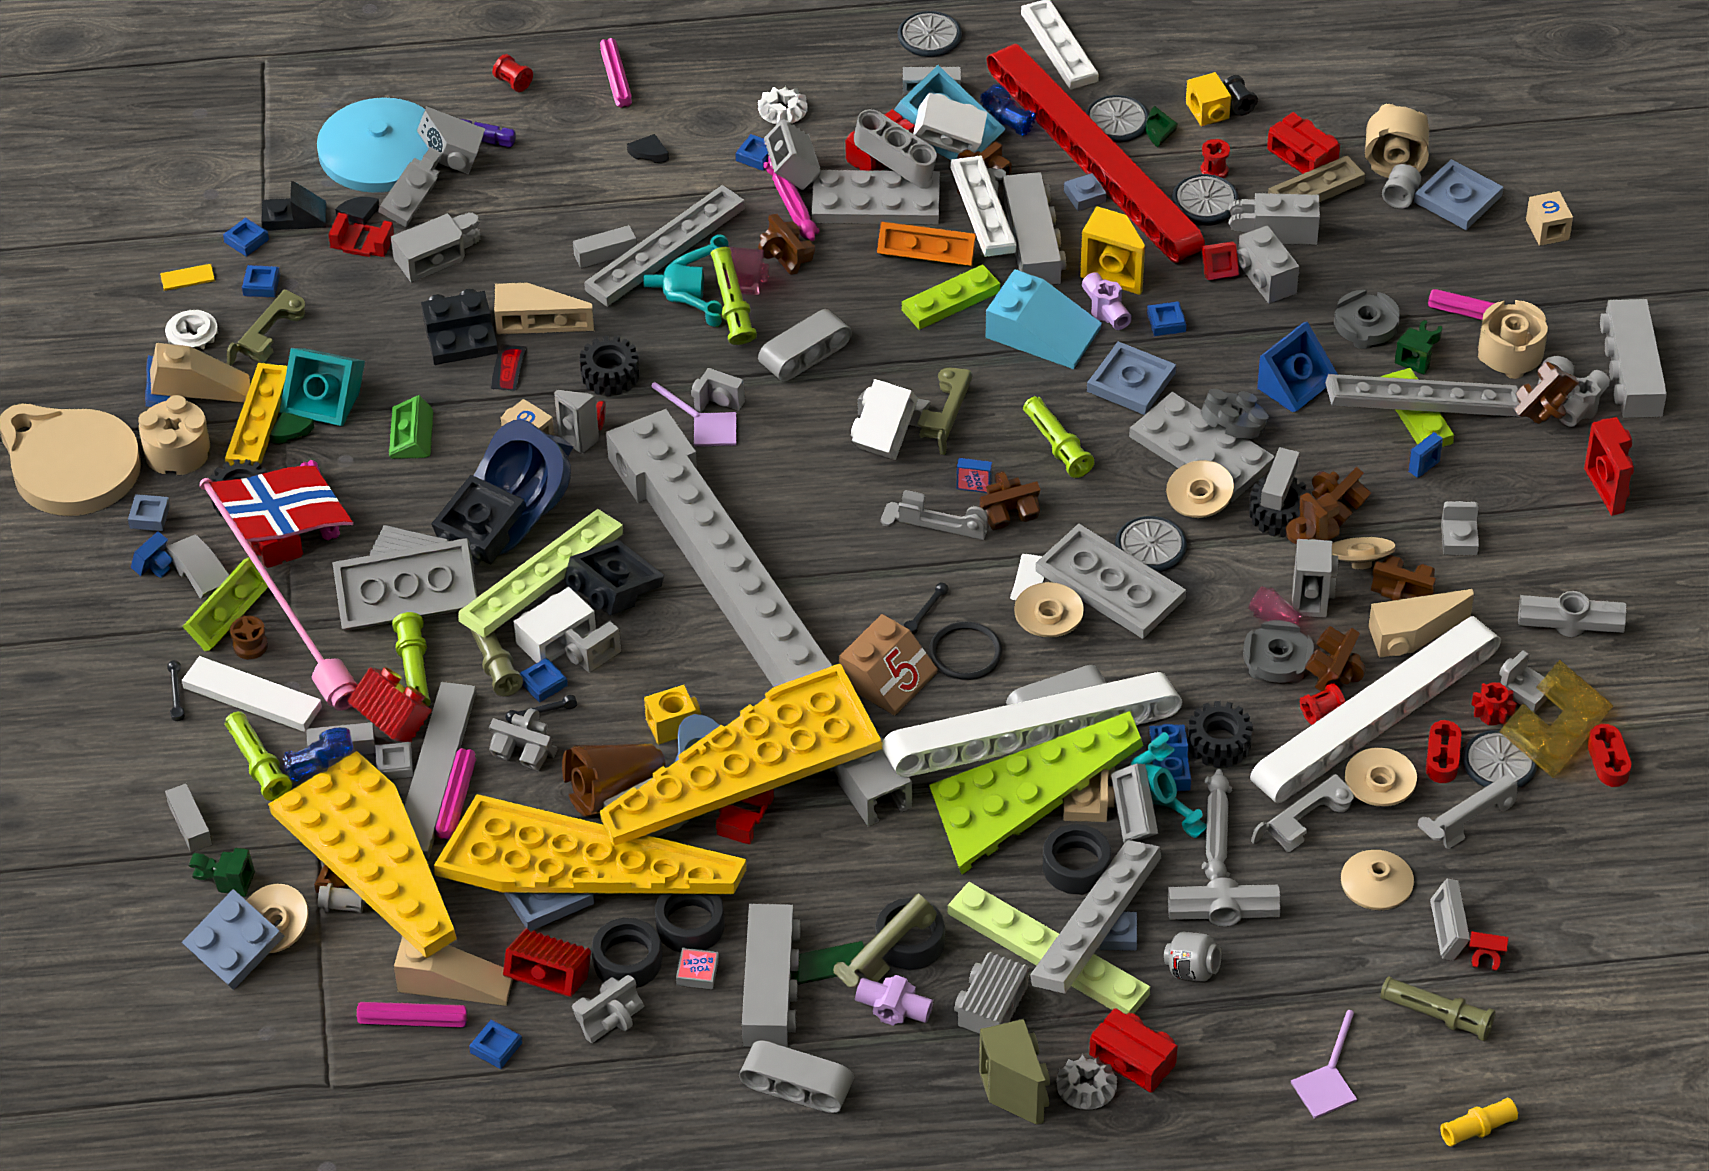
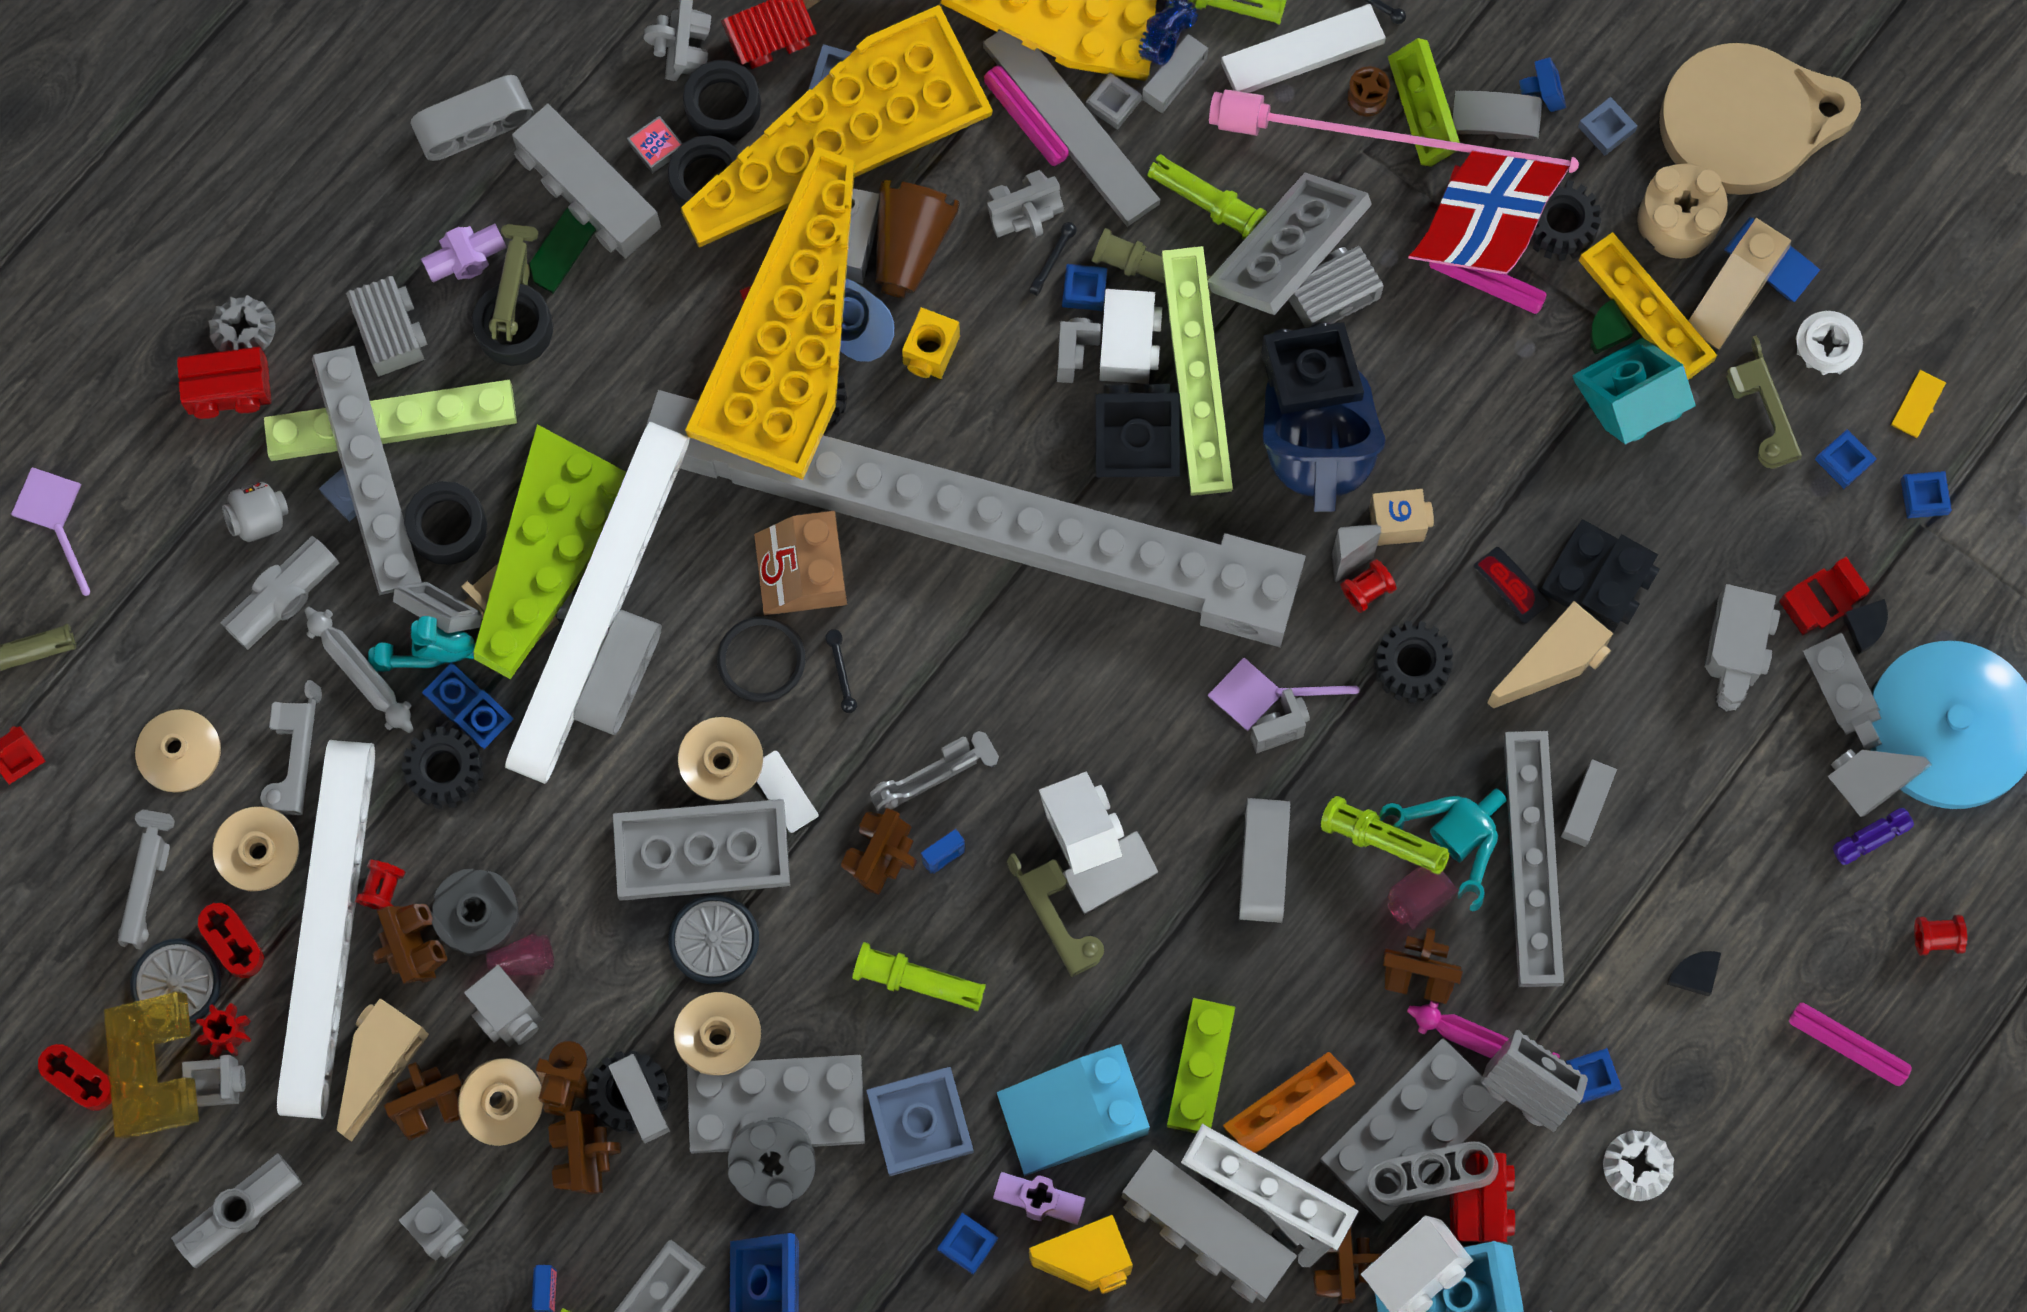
camera: 135 degrees right, 25 degrees up
black slope [261,181,327,231] -> none
red brick [347,667,431,742] -> none
bright green slope [389,395,433,459] -> none
olive slope [979,1019,1050,1125] -> none
light grey tile [1430,878,1470,961] -> none

